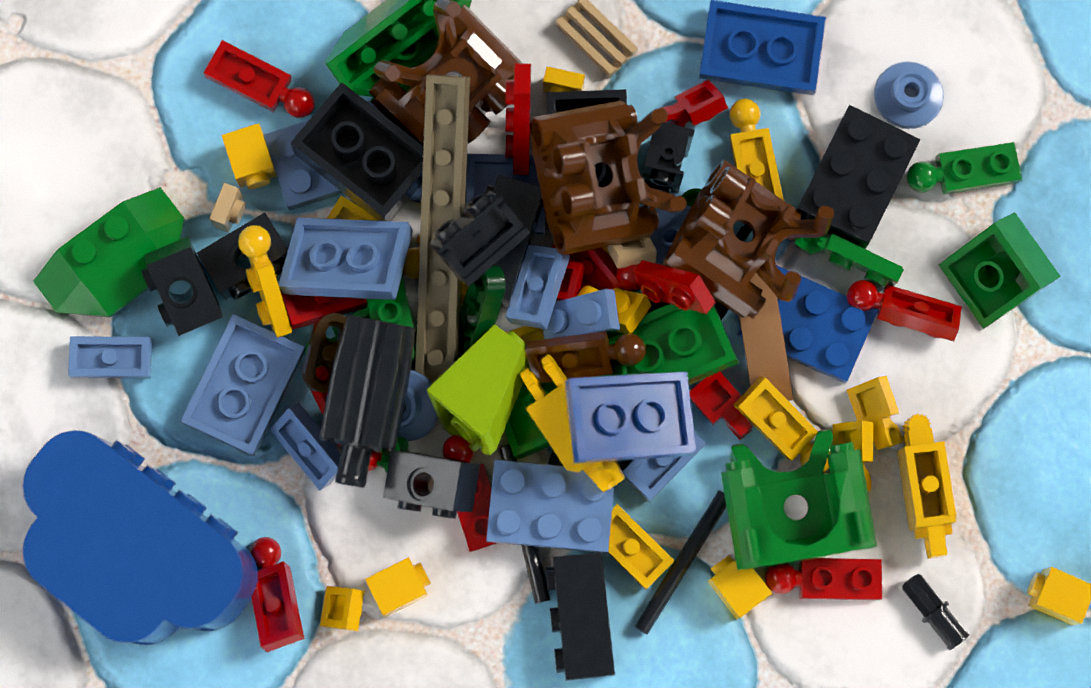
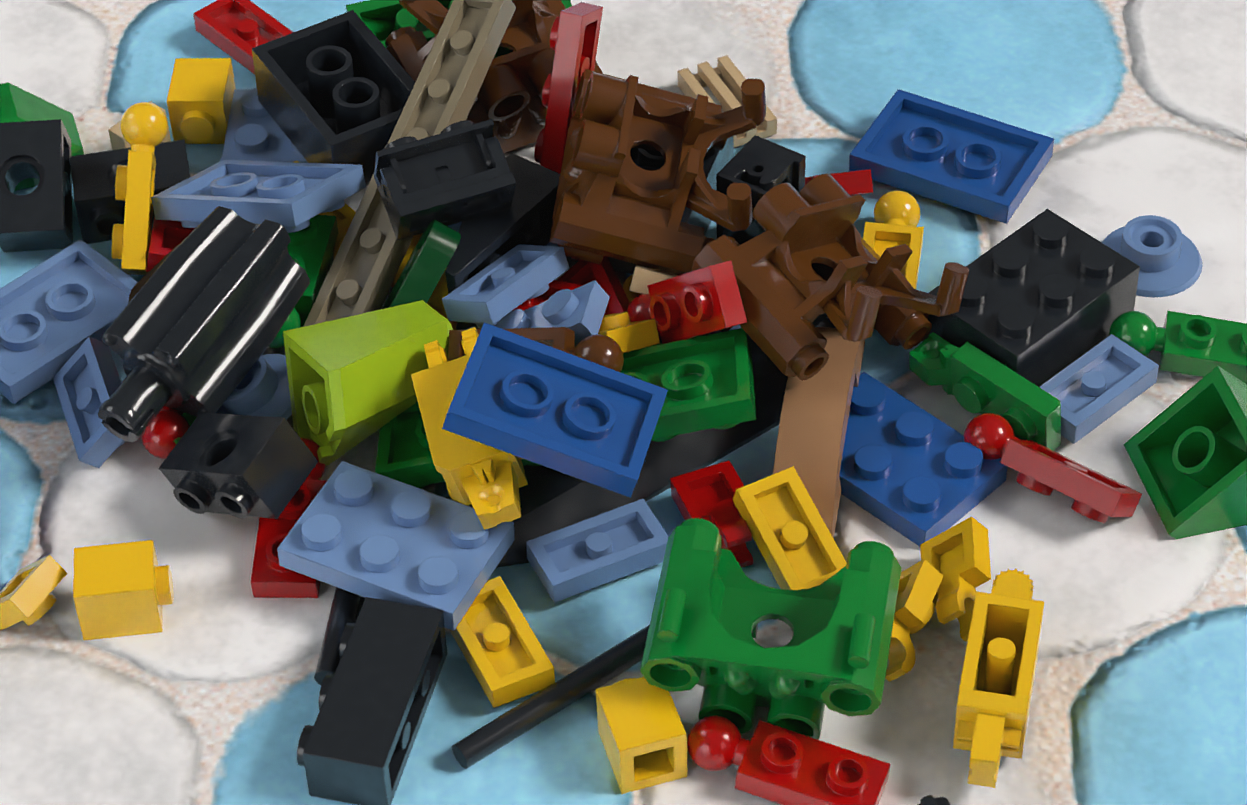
camera: 25 degrees right, 35 degrees down
none -> medium blue plate [1040,334,1159,444]

